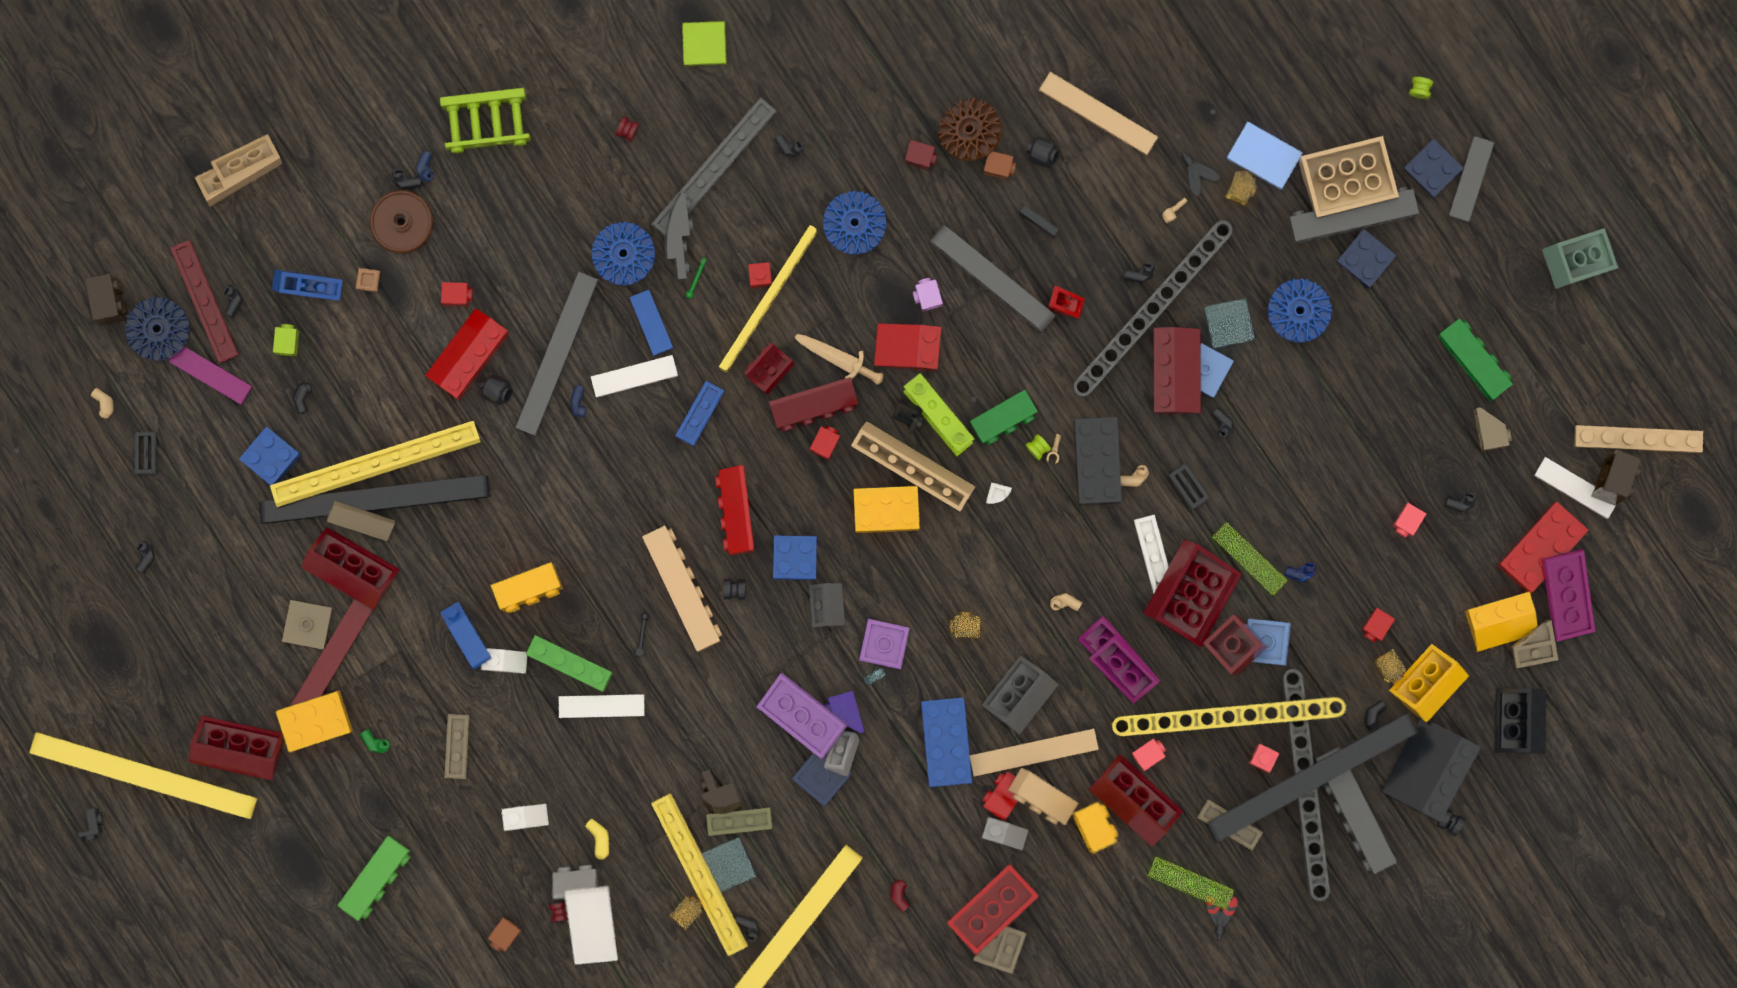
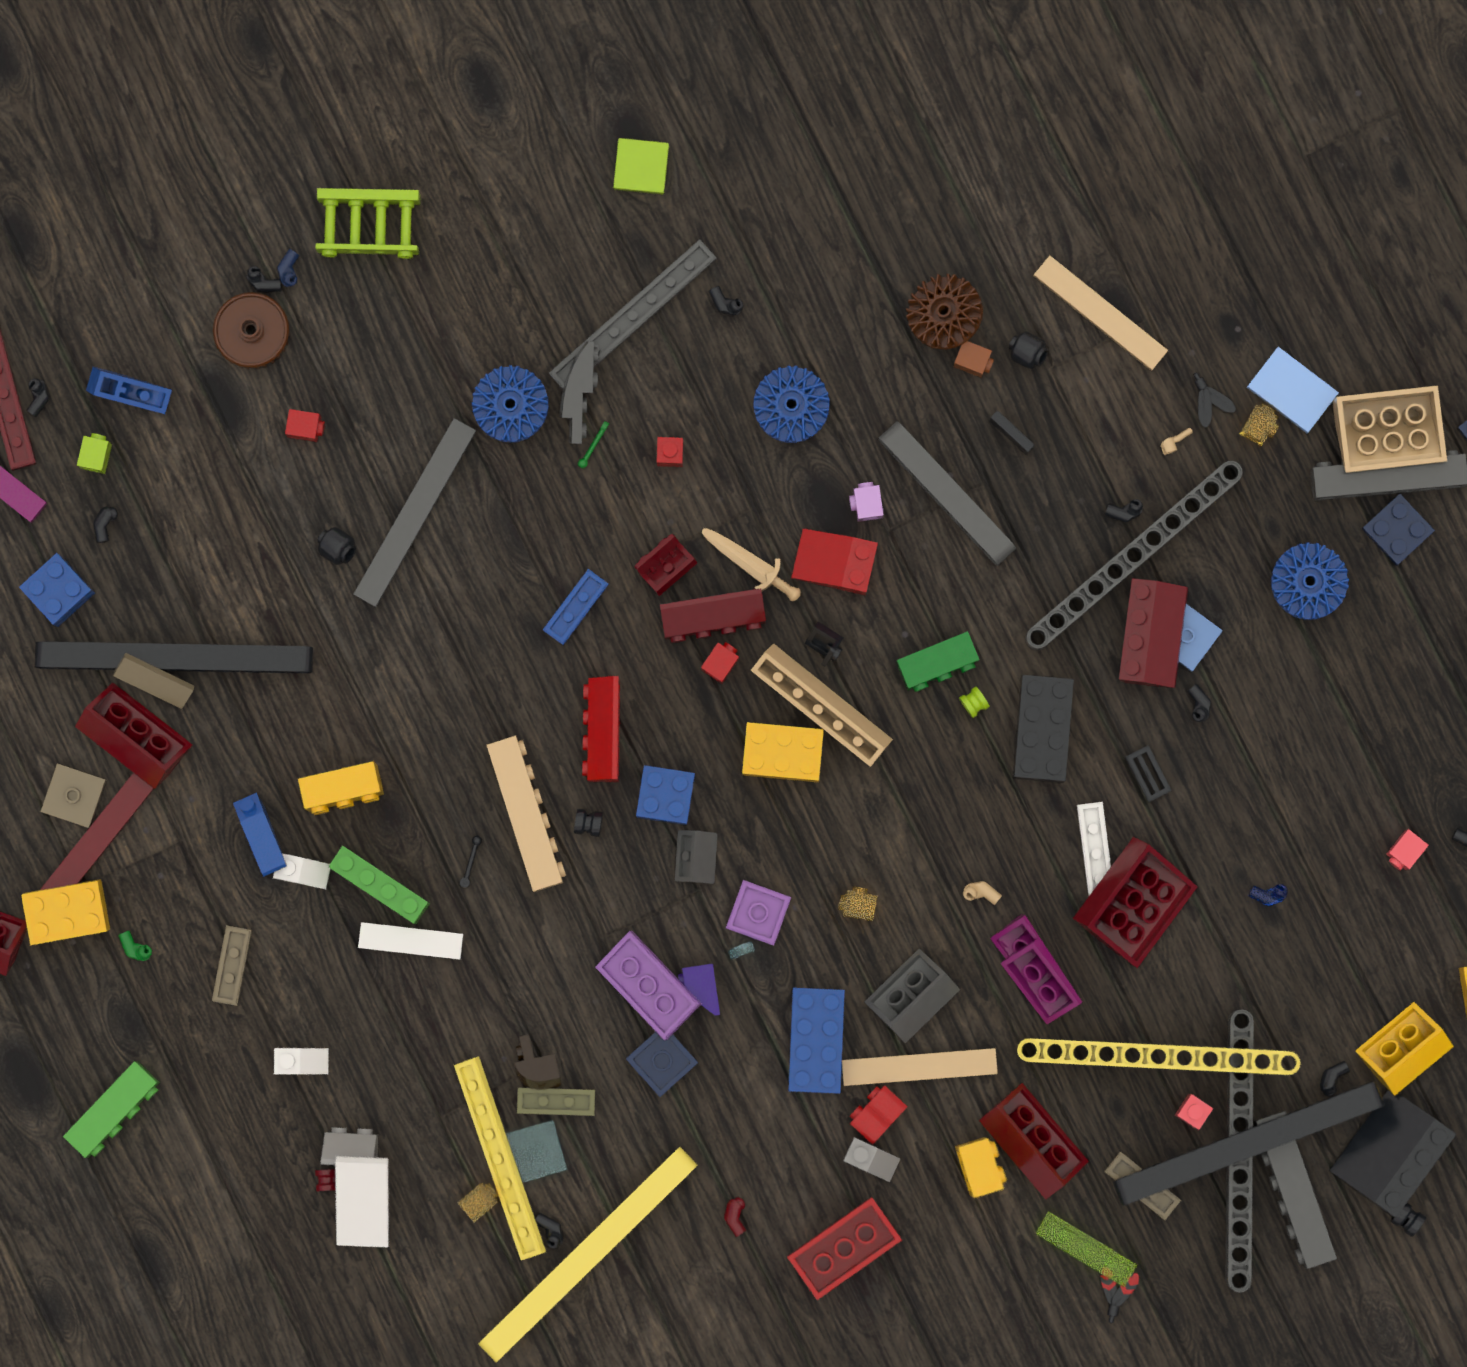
camera: 10 degrees right, 0 degrees up
tan slope [195,134,282,207] -> none
light yellow plate [270,421,480,507] -> none
medium nougat tile [356,268,380,292] -> none
red slope [425,308,510,401] -> none
dark orange brick [488,917,522,952] -> none
dark blue arm [570,385,587,418] -> none
light yellow arm [585,819,609,860] -> none
white tile [591,355,678,398] -> none
dark red wheel [616,116,640,142] -> none
blue tile [629,290,673,356] -> none
light yellow tile [719,225,817,373] -> none
light grey slope [824,731,859,776] -> none
lime fence [903,374,974,457] -> none
dark red brick [905,140,938,170] -> none
dark tan wing [973,926,1026,974] -> none
white tile [986,483,1012,504] -> none
tan brick [1008,768,1078,825] -> none
tan hand [1047,434,1061,464] -> none
red slope [1048,286,1085,319] -> none
tan arm [1121,465,1149,487] -> none
coral brick [1131,739,1166,771] -> none
dark red brick [1203,614,1267,676] -> none
clear light blue tile [1204,298,1255,349] -> none
clear neon green tile [1211,522,1288,596] -> none
medium blue plate [1247,619,1291,666] -> none
red brick [1361,608,1395,642] -> none
clear yellow brick [1373,649,1407,684] -> none

